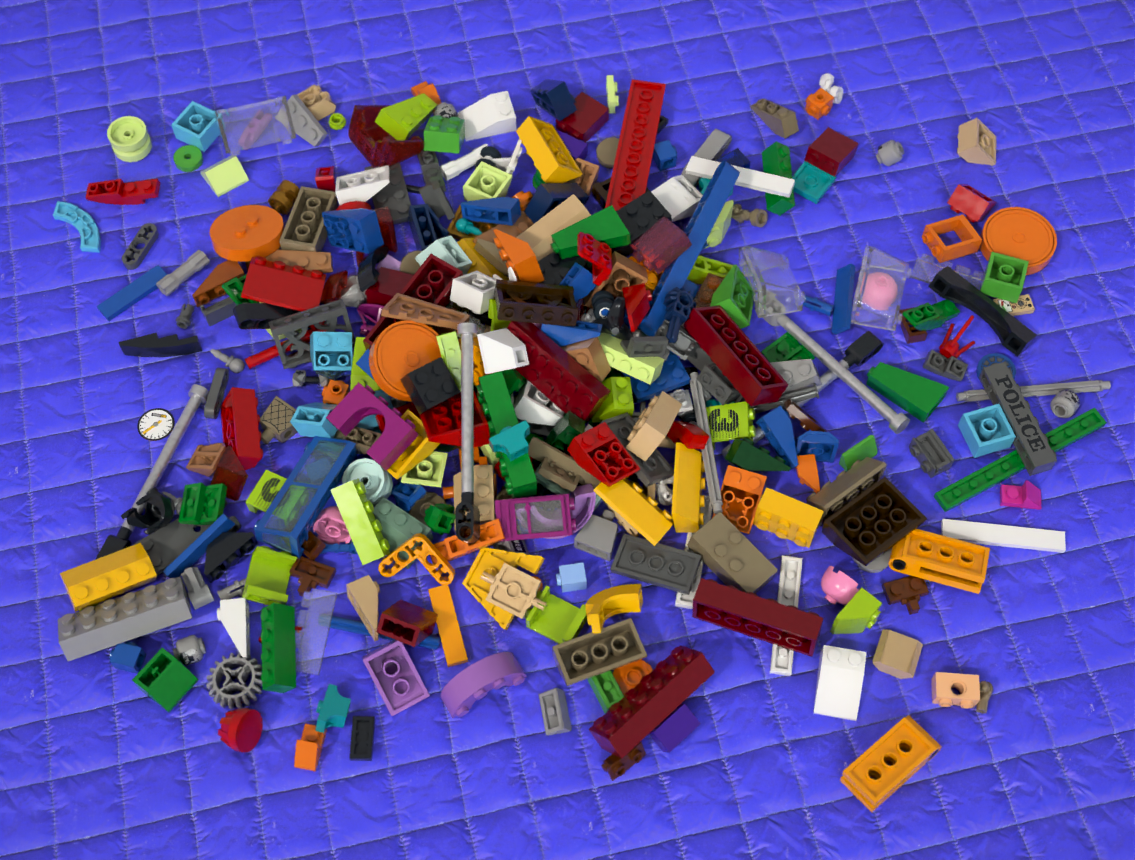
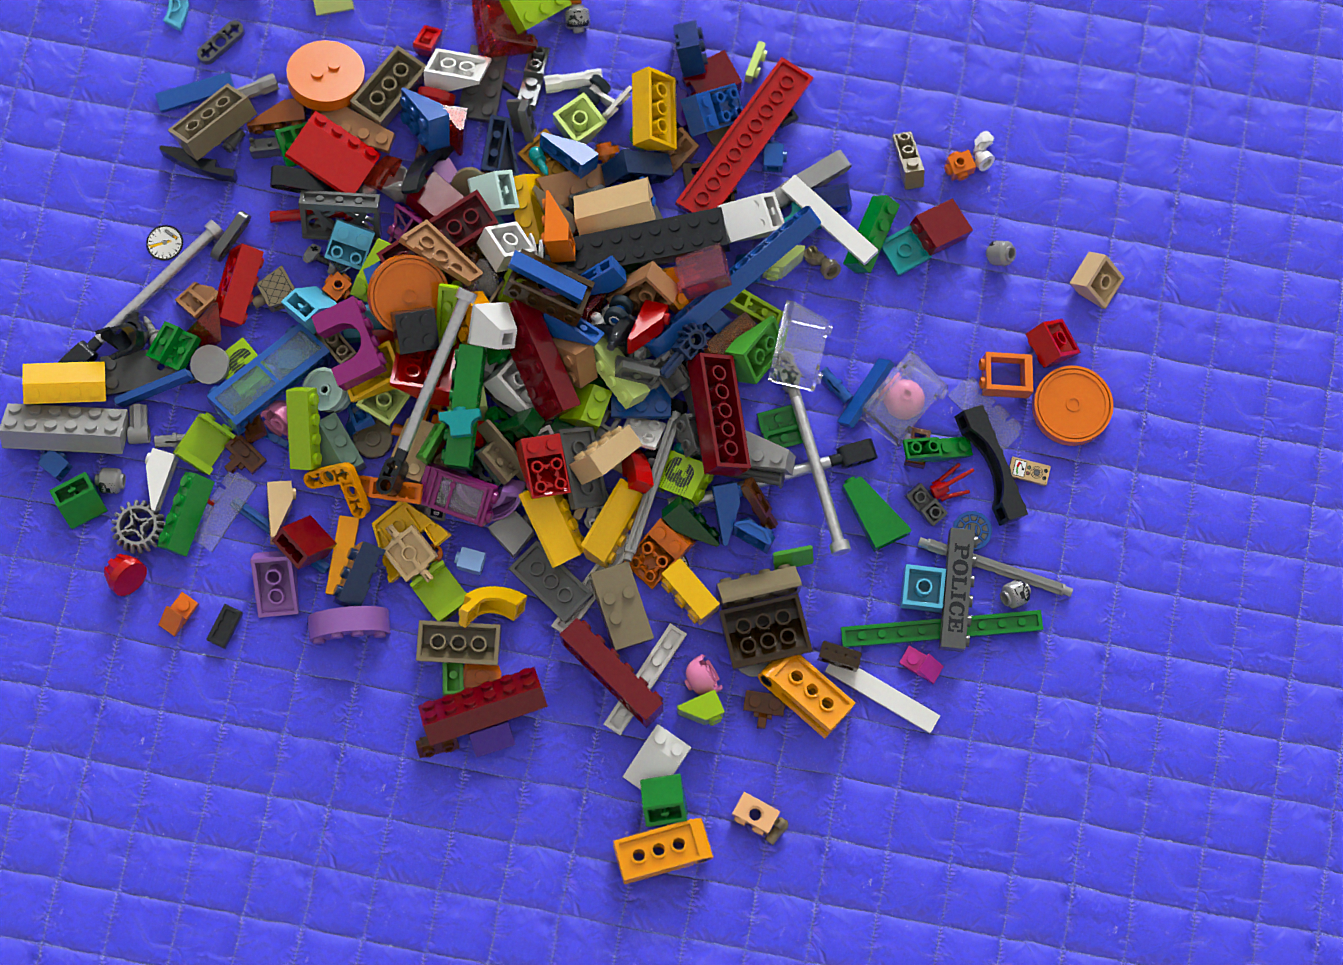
camera: 20 degrees right, 15 degrees up
black slope [204,532,258,583] -> none
light grey bar [211,349,244,373] -> none
pearl gold wheel [268,180,300,215] -> none
teal brick [315,684,351,733] -> none
bright green brick [424,115,465,154] -> none
green piece [424,504,455,535] -> none
white slope [458,91,517,141] -> none
light grey slope [539,688,572,736] -> none
green slope [550,205,631,259] -> none
red bracket [577,232,612,286] -> none
orange slope [796,454,820,494] -> none
tan slope [872,629,923,679] -> none
dark grey hinge [909,429,955,478] -> none
bright green brick [980,252,1029,303] -> none
none -> dark tan slope [168,83,257,161]
none -> light grey tile [190,345,230,384]
none -> dark blue wedge [333,541,386,607]
none -> bright green slope [416,423,447,465]
none -> blue tile [507,250,587,304]
none -> green slope [640,773,688,827]
none -> blue slope [680,83,743,137]
none -> dark brown bracket [817,641,862,672]

